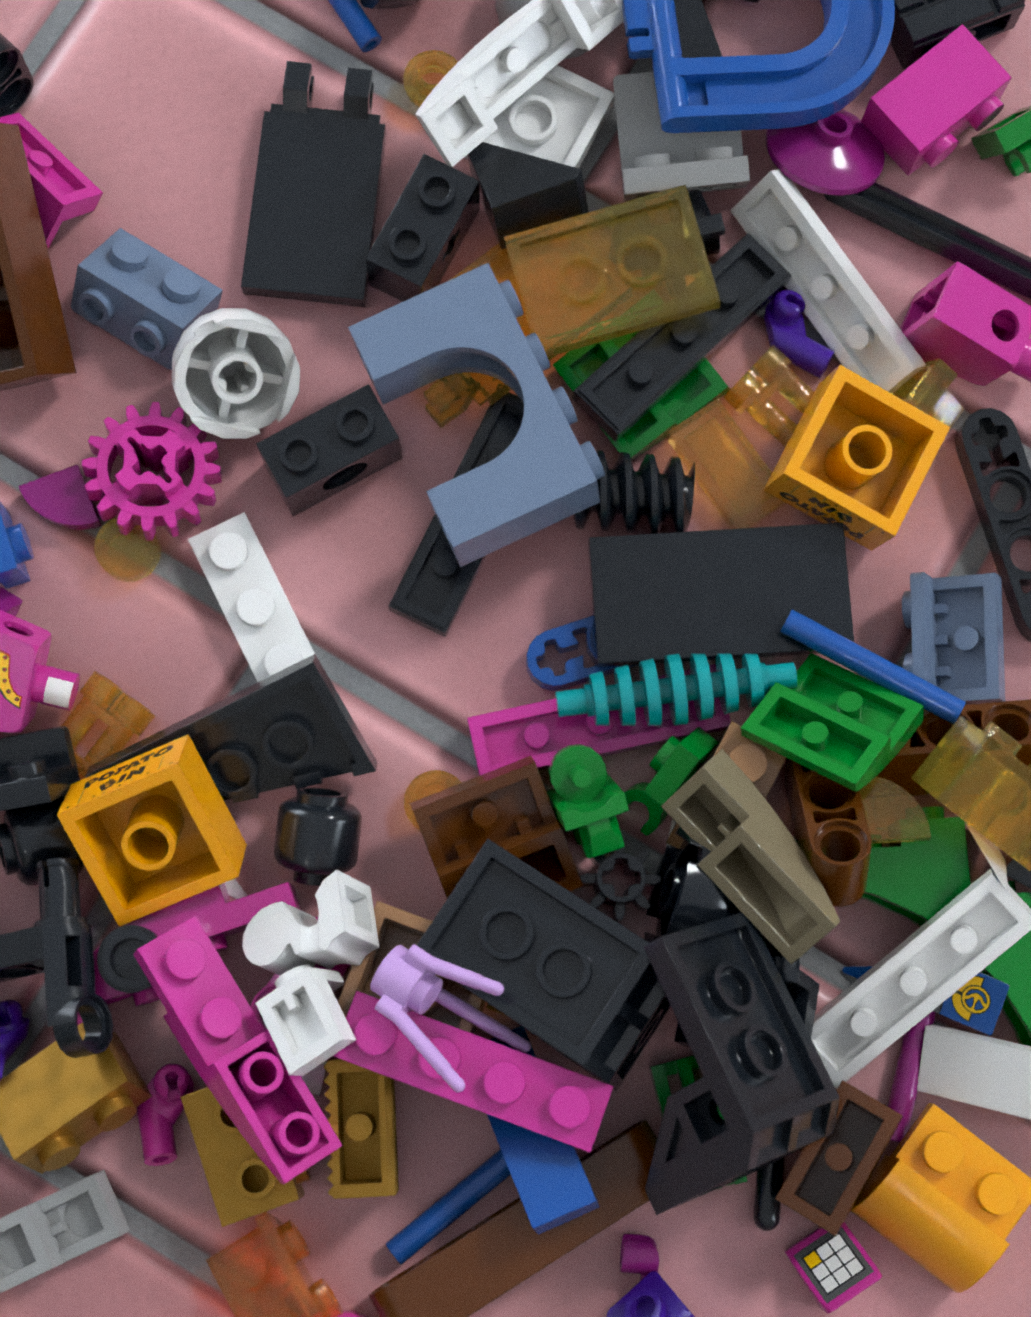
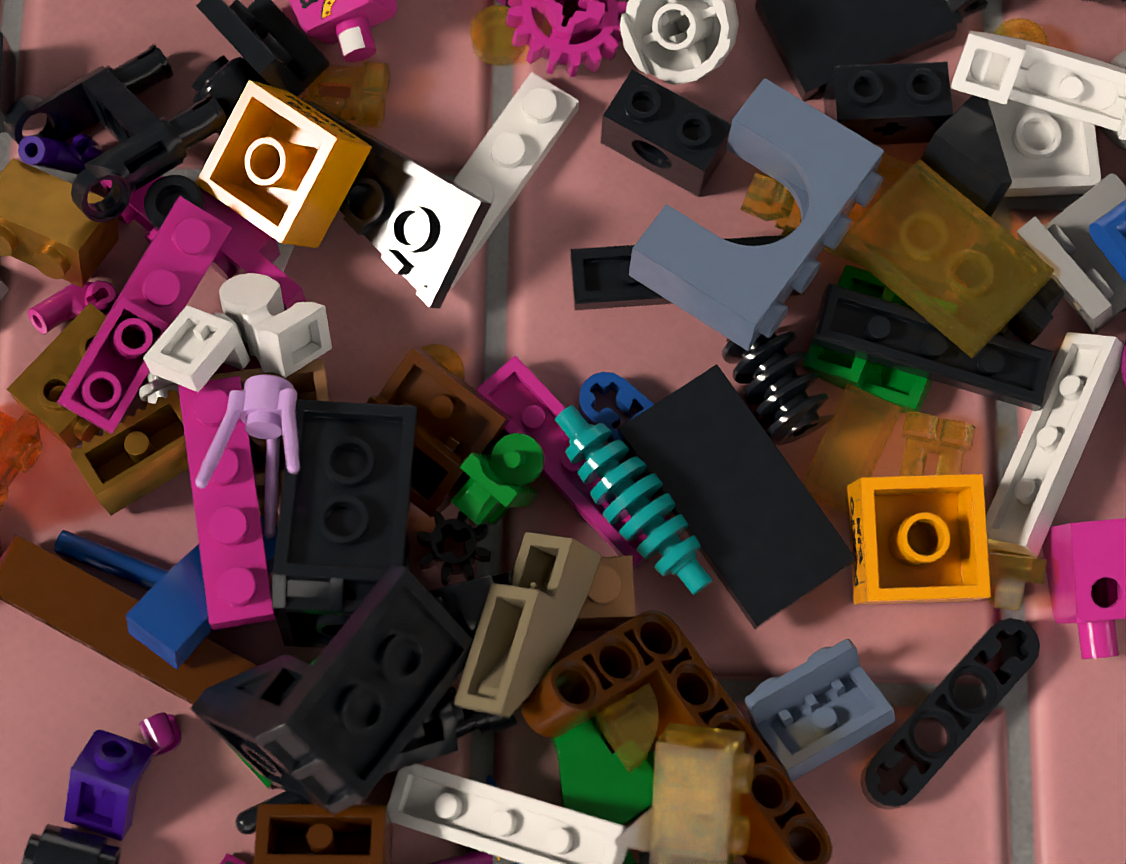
camera: 60 degrees right, 5 degrees down
black head [274,787,362,886] -> none
green plate [621,727,719,836] -> none
green slope [741,653,924,792] -> none
dark purple arm [764,290,835,379] -> none
blue bar [780,609,966,725] -> none

